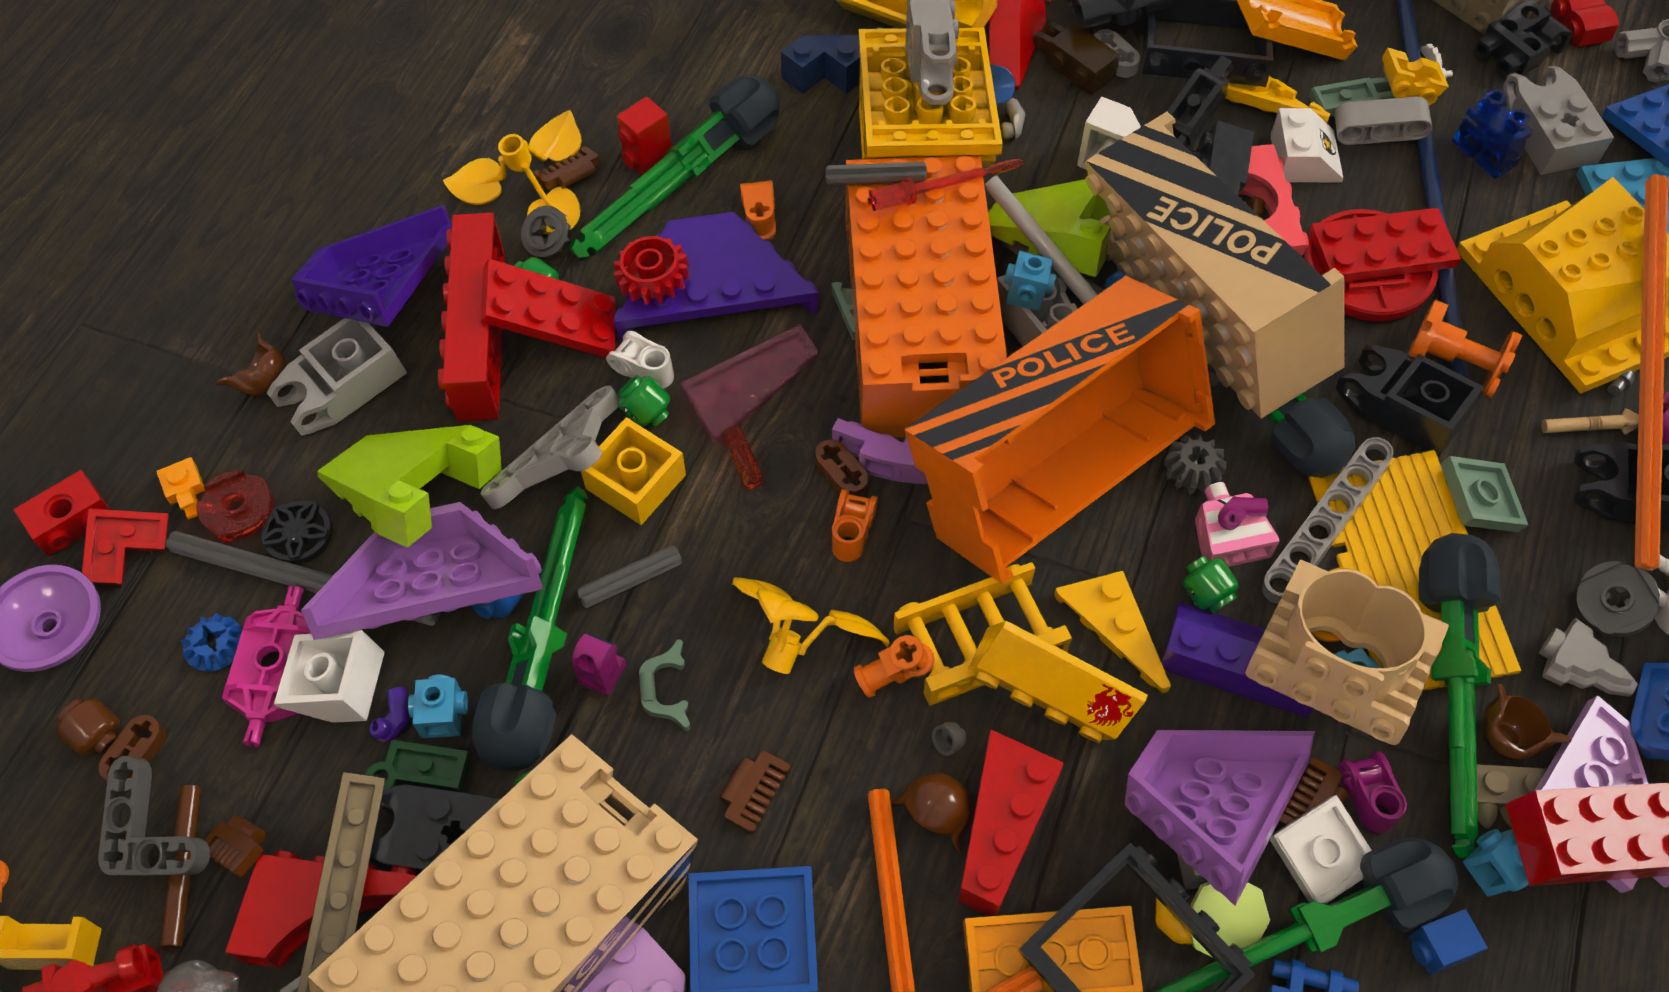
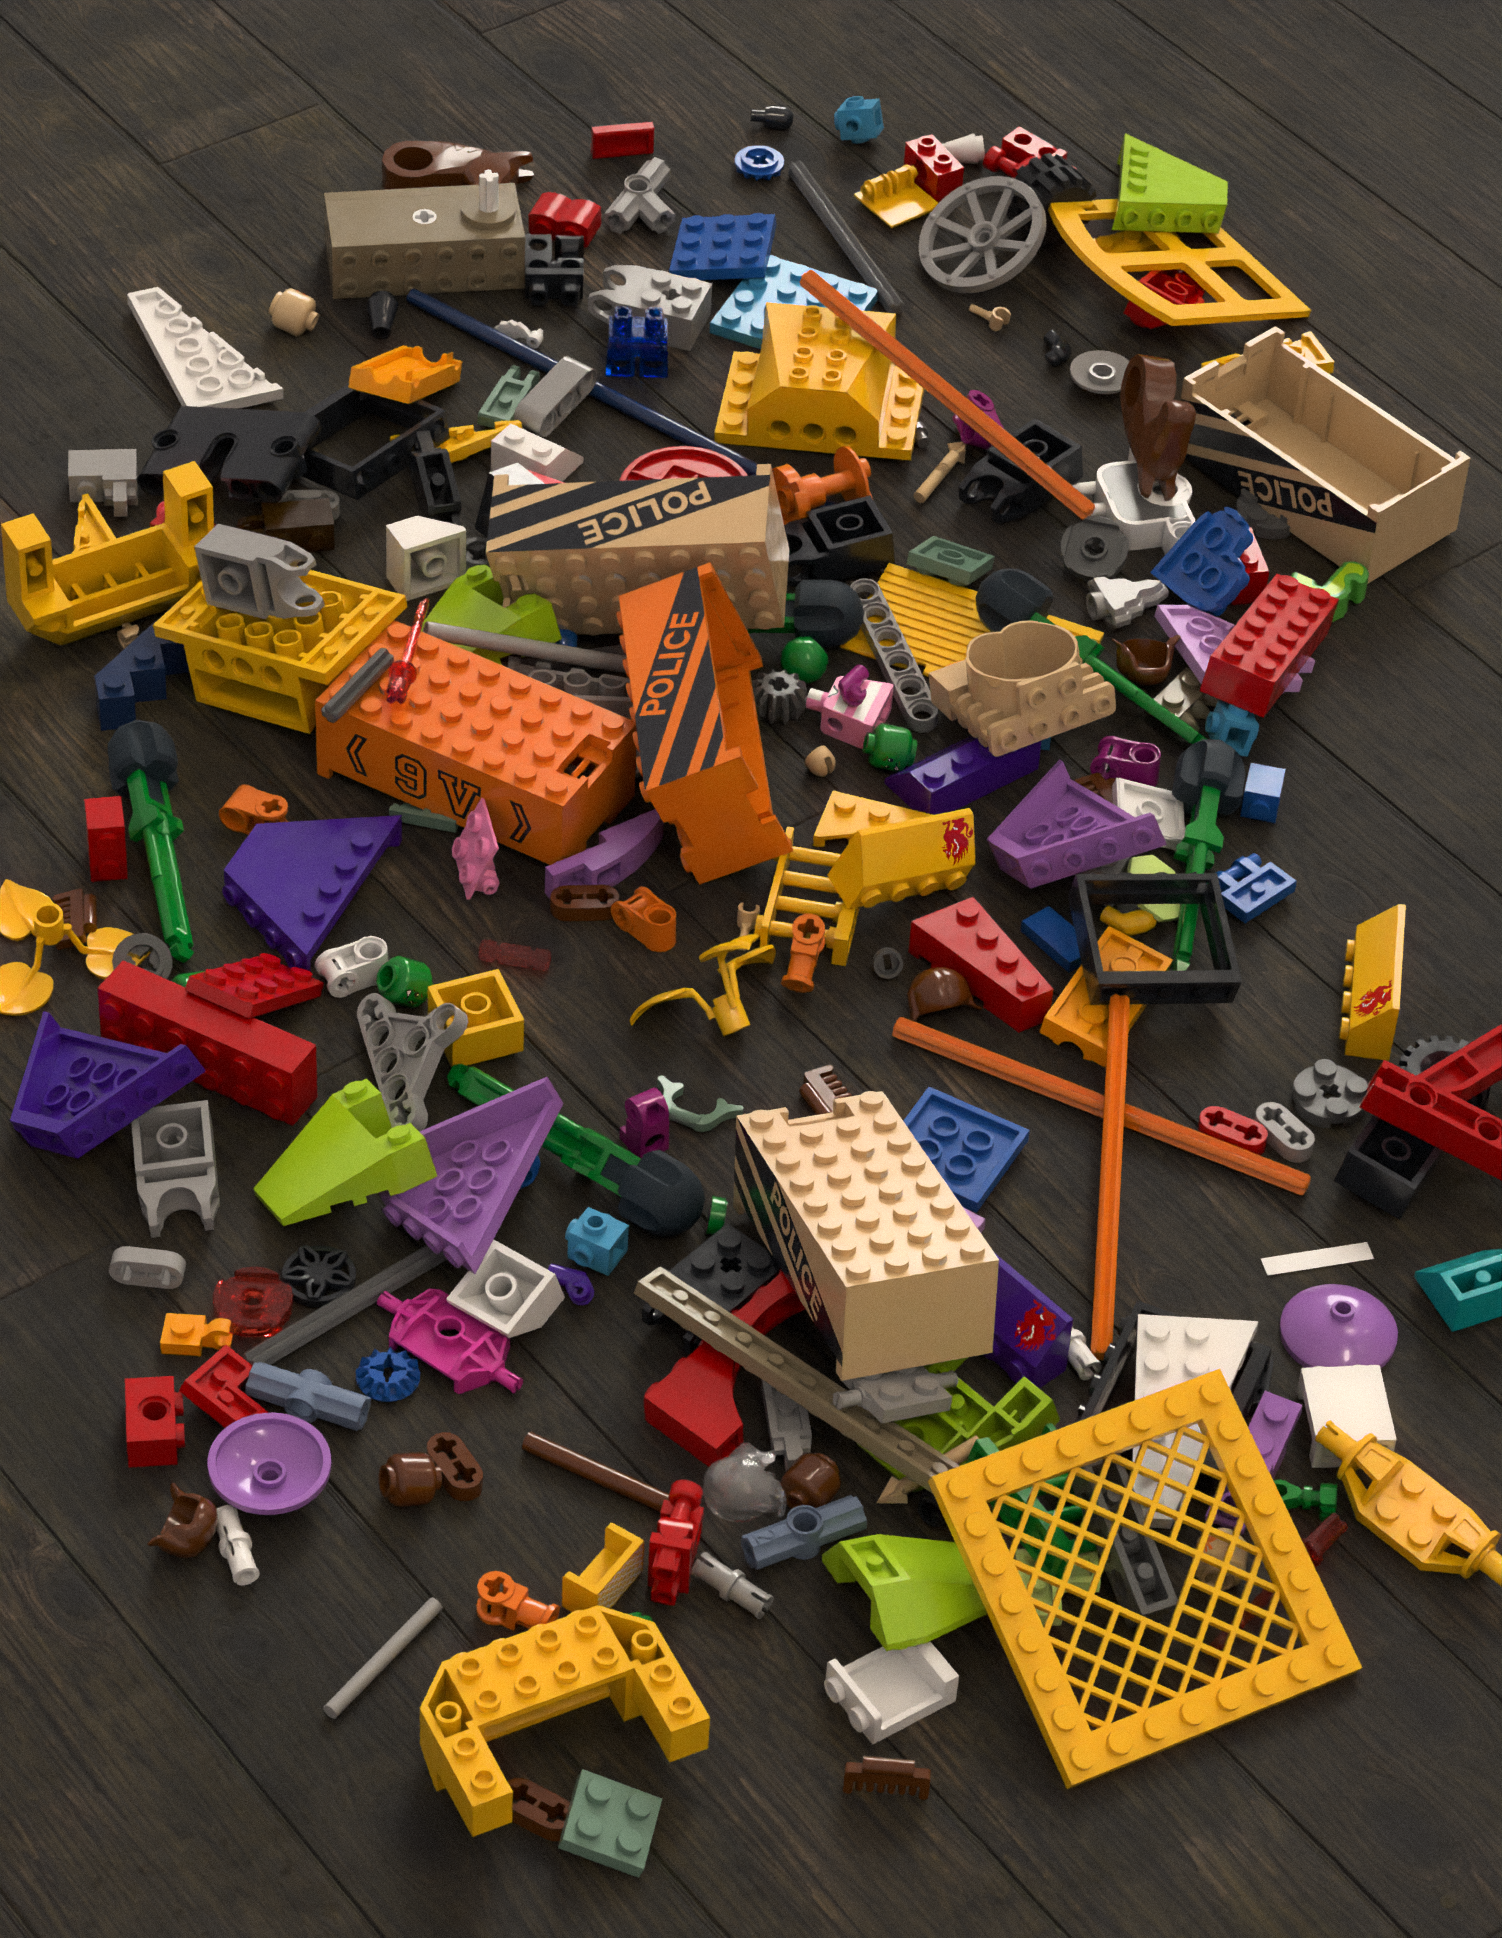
camera: 60 degrees left, 15 degrees down
dark grey beam [98,756,210,876] -> none
reddish brown piece [204,816,266,878] -> none
reddish brown hair [216,332,286,397] -> none
dark green hinge [365,740,471,793] -> none
dark grey axle [577,545,682,608] -> none
red gear [614,236,690,305] -> none
clear pink wing [681,324,818,444] -> none
dark azure brick [1004,251,1056,311] -> none
red plate [1309,208,1461,282] -> none
yellow cylinder [1382,48,1449,106] -> none
none -> light grey beam [109,1246,186,1289]
none -> sand blue piece [245,1362,371,1431]
none -> bright pink hinge [452,798,499,900]
none -> tan hand [737,902,760,951]
none -> green piece [780,636,828,684]
none -> tan hinge [804,745,836,777]
none -> blue tile [1021,906,1082,973]

